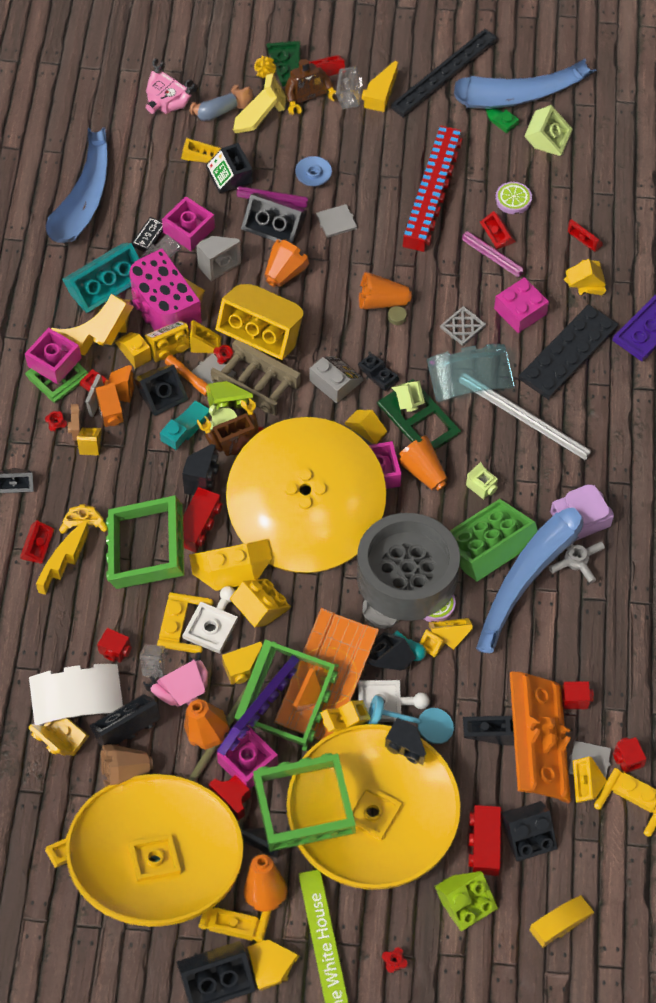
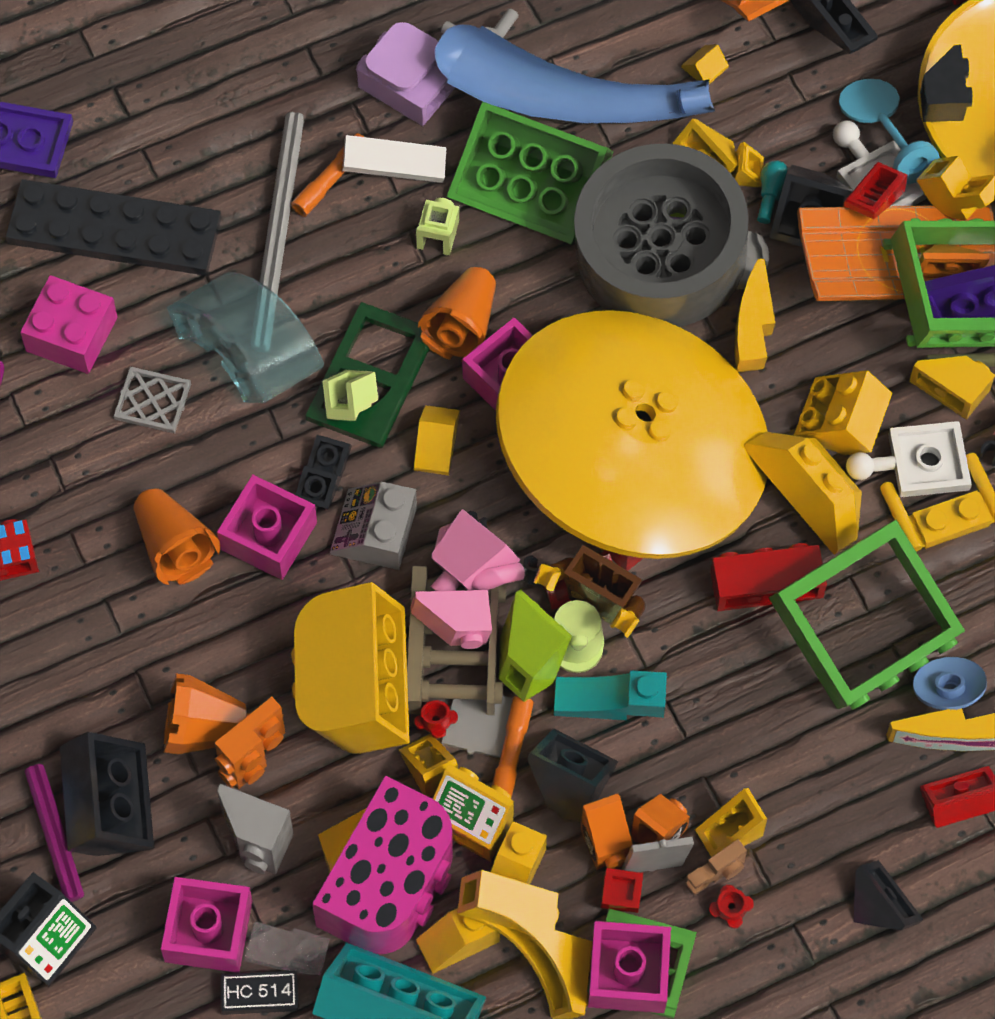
camera: 120 degrees left, 5 degrees up
yellow piece [59,504,108,534] -> none
black slope [182,444,219,495] -> none
light grey piece [316,204,357,238] -> none
olive piece [388,306,407,325] -> none
none -> orange plate [215,697,286,789]
none -> dark pink brick [217,474,317,580]
none -> orange piece [291,133,364,217]
none -> white tile [342,135,446,183]
none -> bright pink slope [410,590,492,649]
none -> bright pink torso [430,509,540,591]
none -> yellow slope [681,44,729,84]
none -> yellow slope [734,259,775,372]
none -> red slope [844,162,908,219]
none -> medium blue dish [913,657,987,710]

